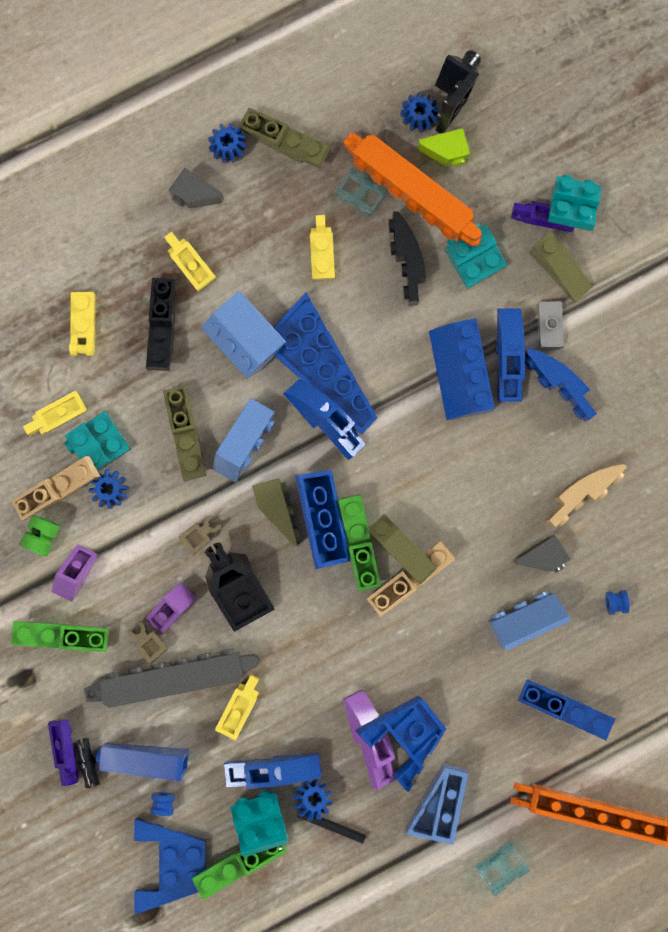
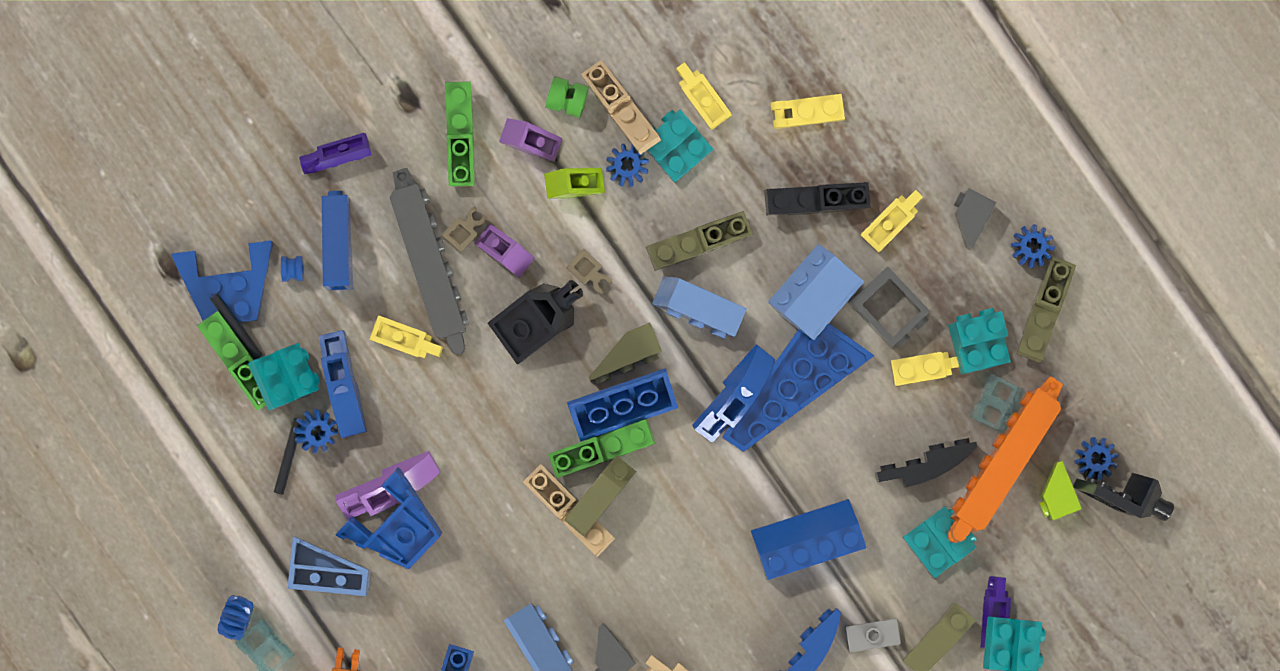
camera: 80 degrees right, 0 degrees up
black pin [74,738,100,788] -> none
blue slope [496,308,525,402] -> none
none -> black bar [209,292,263,360]
none -> blue gear [217,595,254,640]
none -> lime slope [544,168,605,199]
none -> dark grey window [849,266,930,348]
none -> teal plate [948,308,1011,375]

